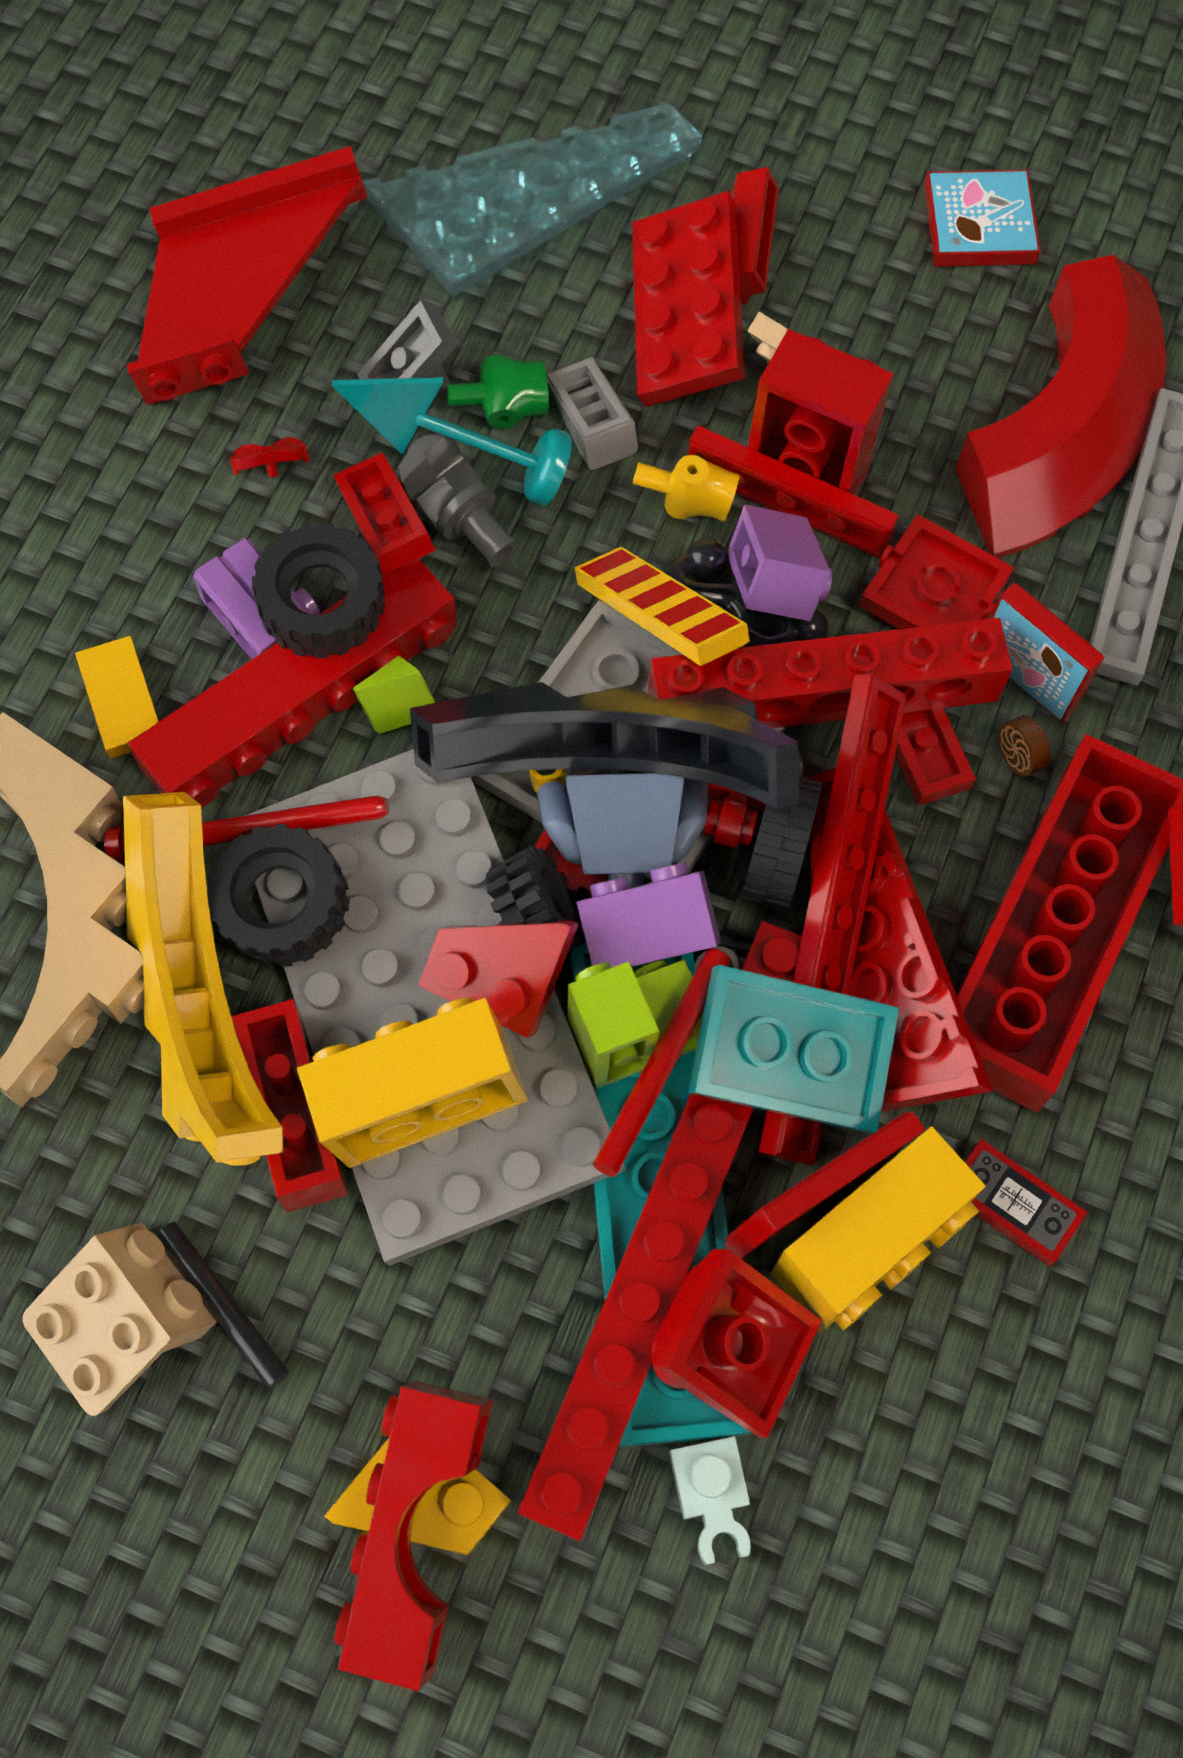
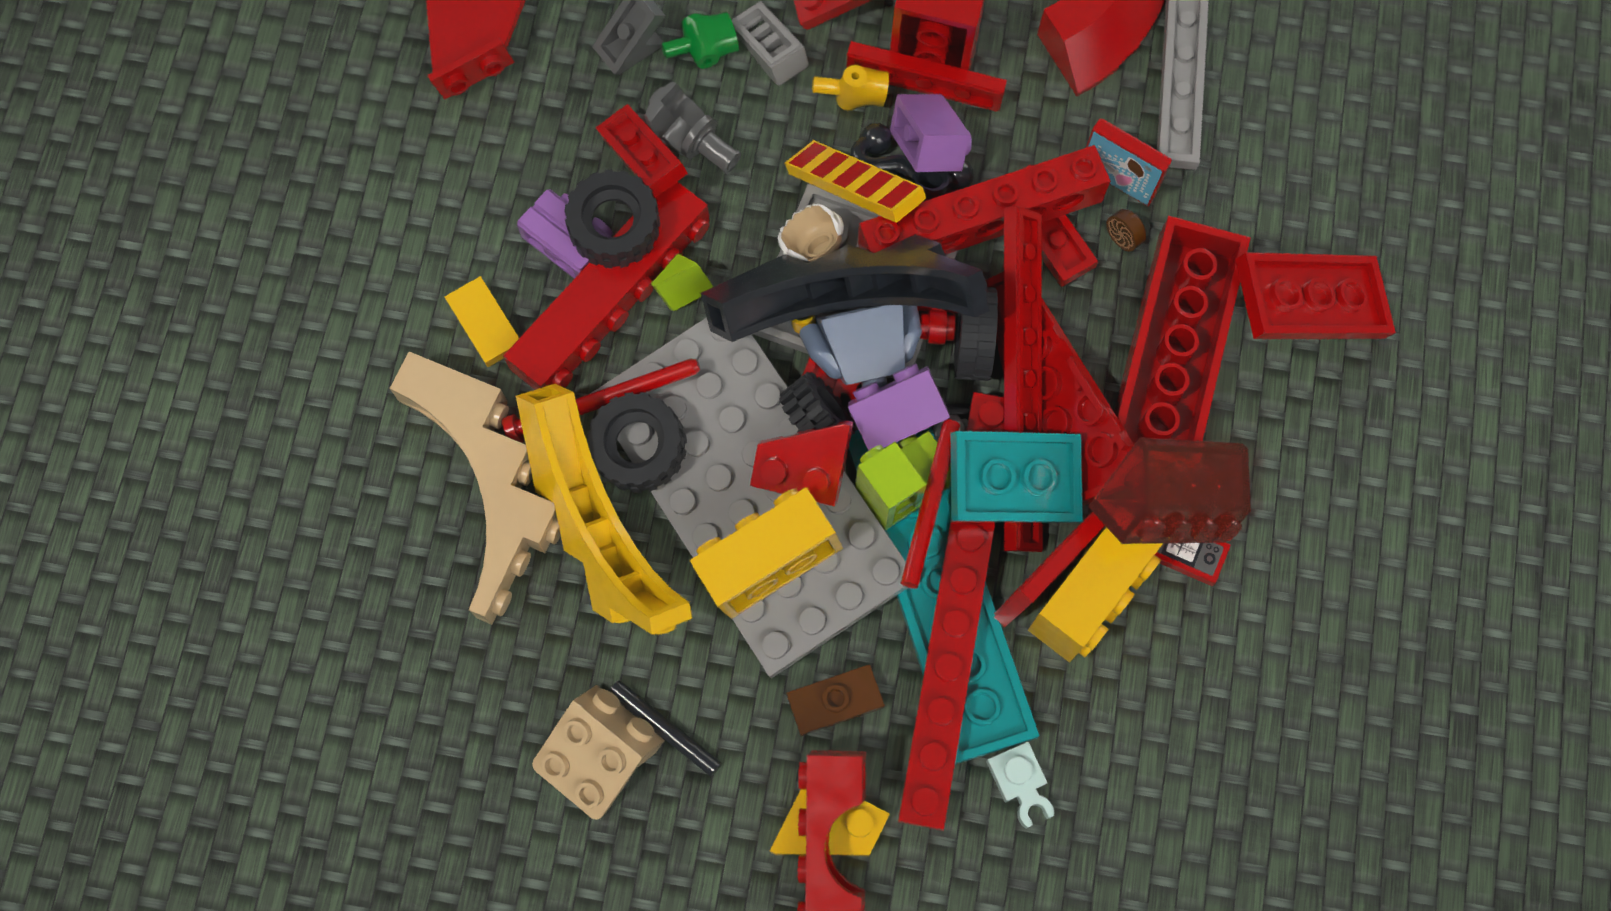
camera: 10 degrees left, 5 degrees up
red piece [230,437,309,477] -> none
red brick [232,999,348,1213] -> none
teal piece [331,377,572,507] -> none
red slope [651,1249,822,1439] -> none
red plate [859,514,1015,629] -> none
none -> tan hair [778,203,844,263]
none -> reddish brown plate [786,664,885,737]
none -> clear red slope [1089,437,1251,544]

